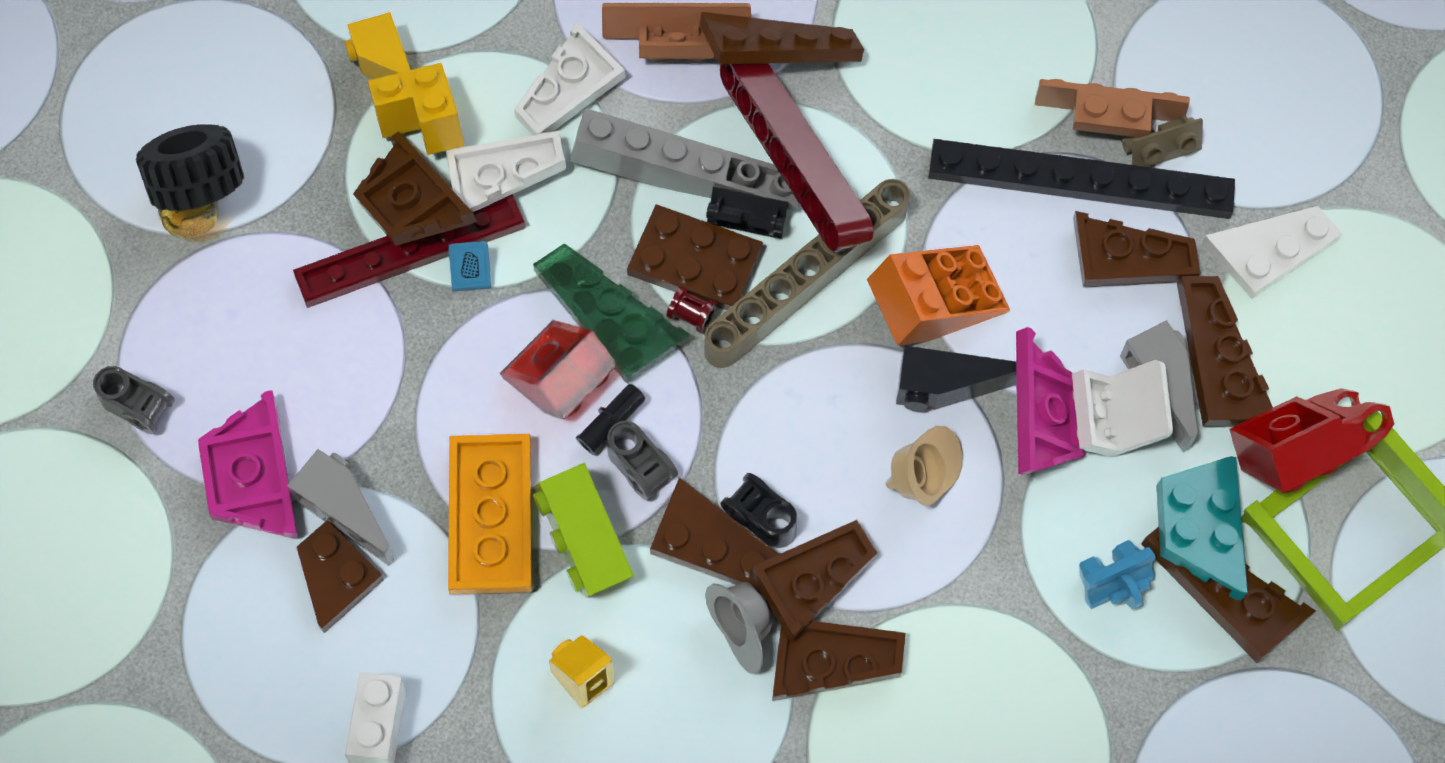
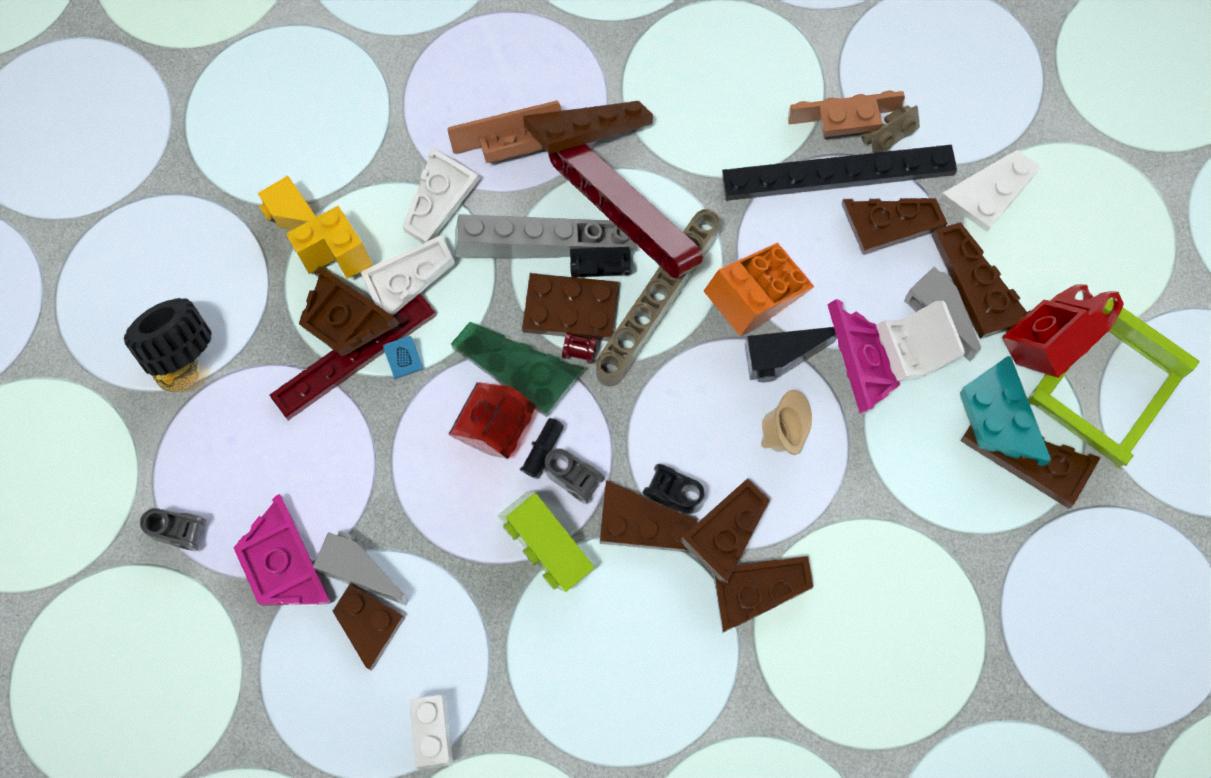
camera: 10 degrees left, 5 degrees up
light orange plate [448,433,532,595] -> none
yellow slope [549,635,614,709] -> none
light grey piece [705,582,772,674] -> none
dark azure hips [1079,540,1155,609] -> none

